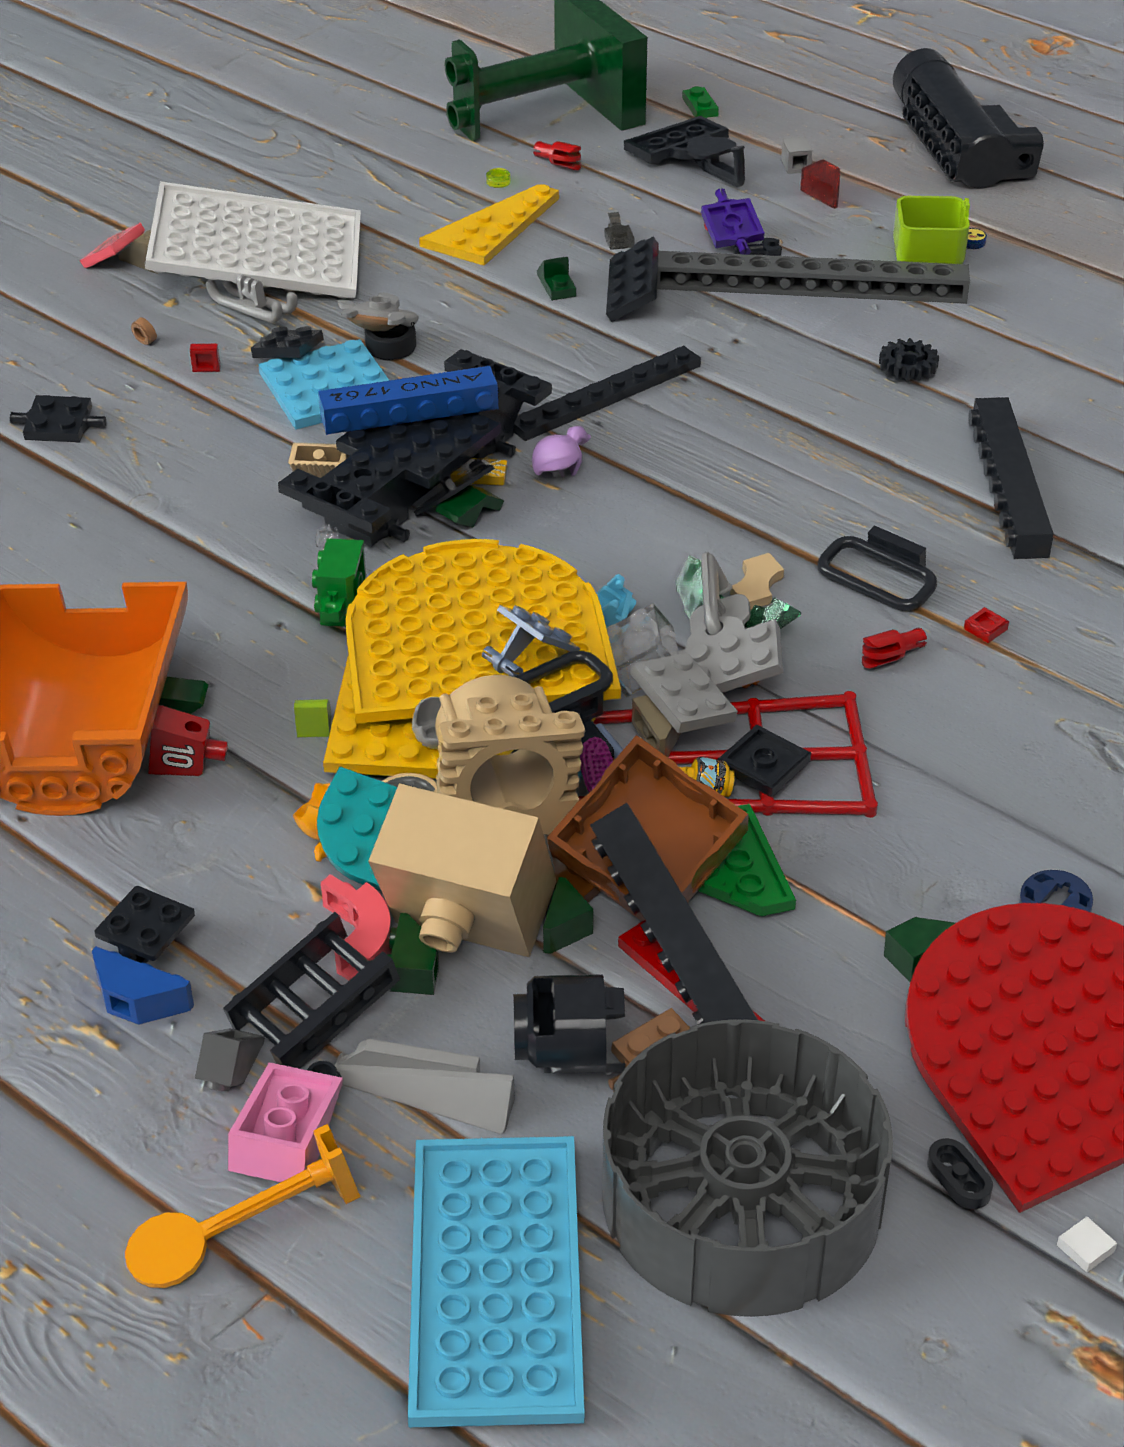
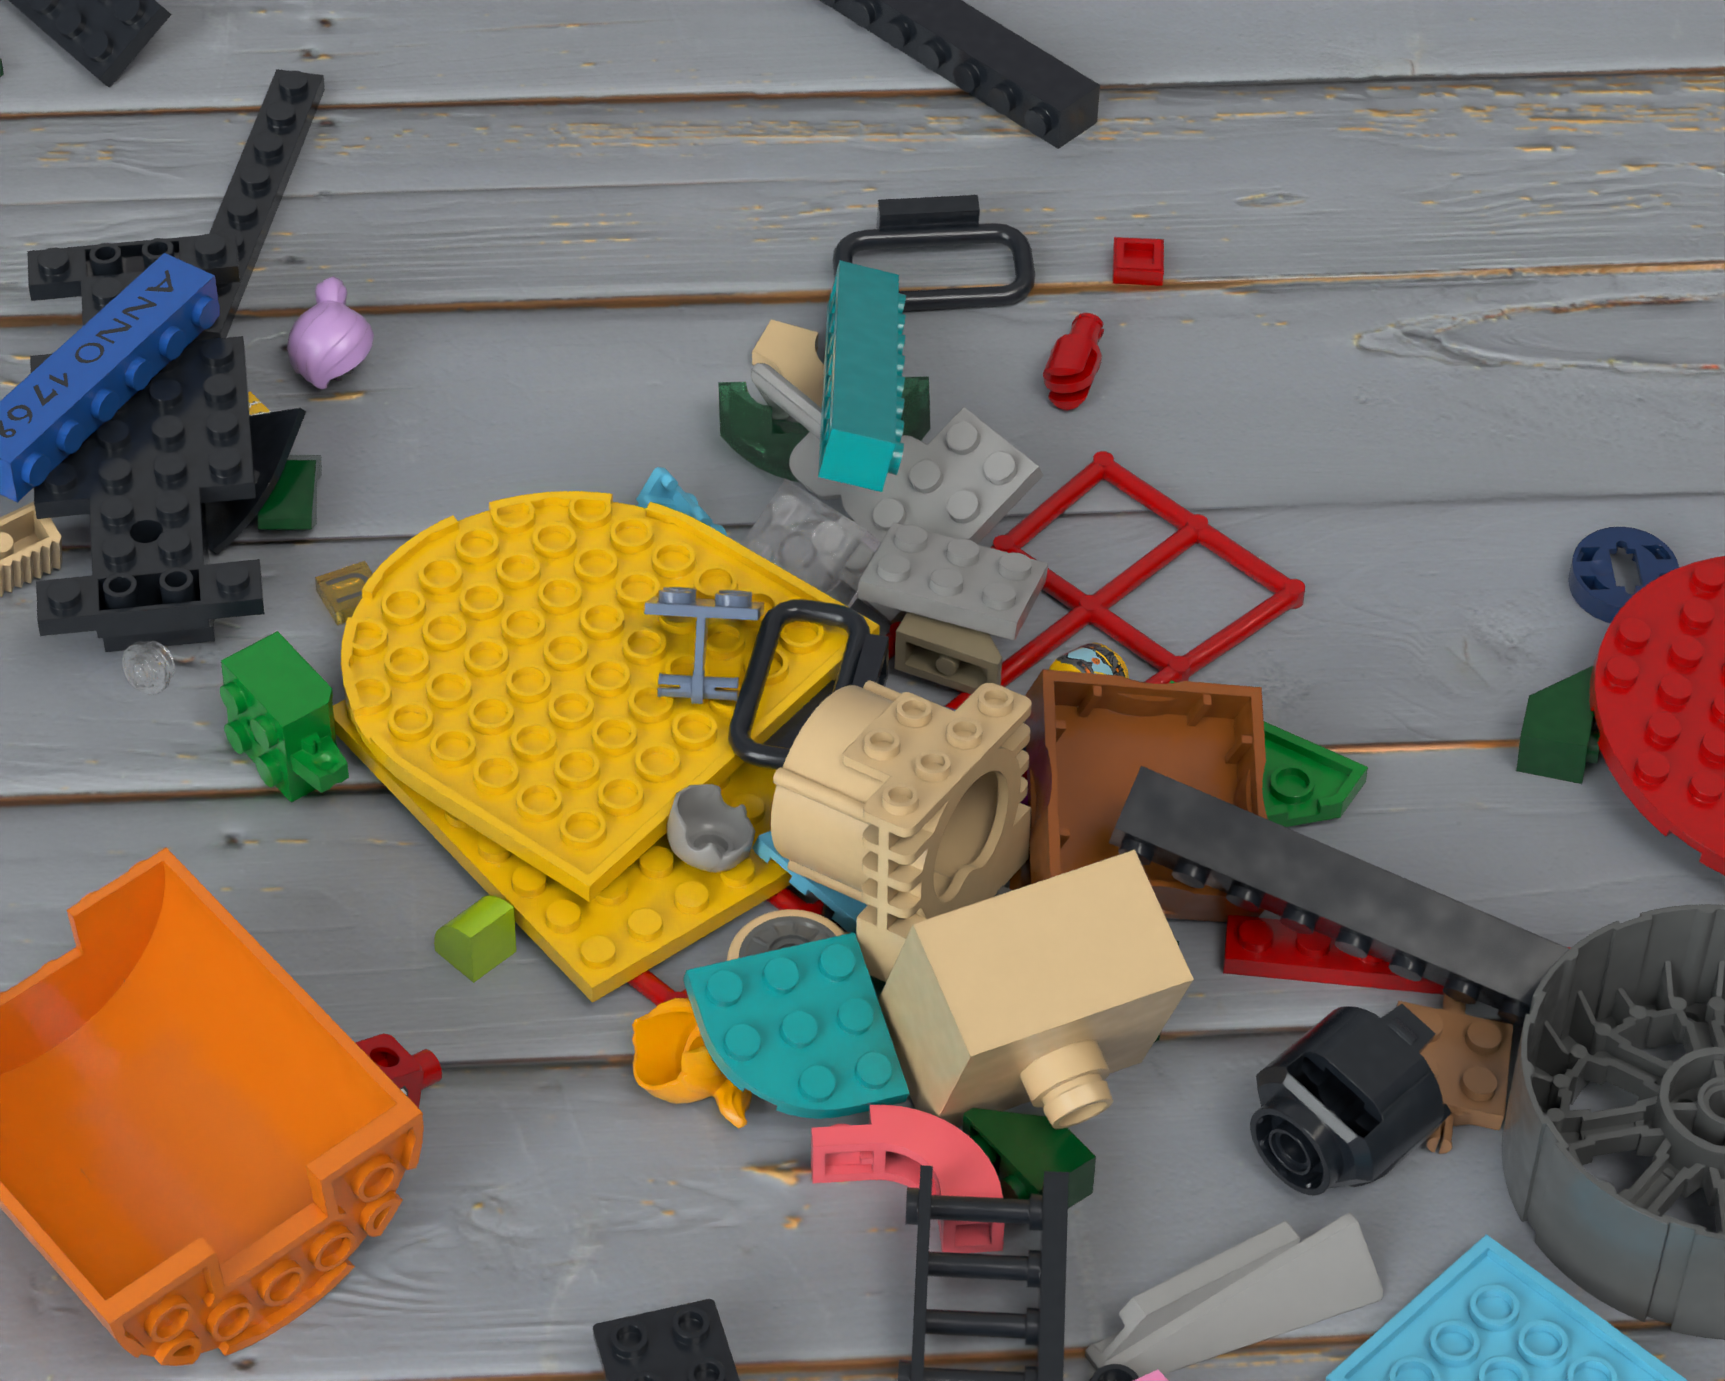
camera: 45 degrees left, 5 degrees up
black tile [717,724,811,797] -> none
none -> teal brick [818,260,906,492]

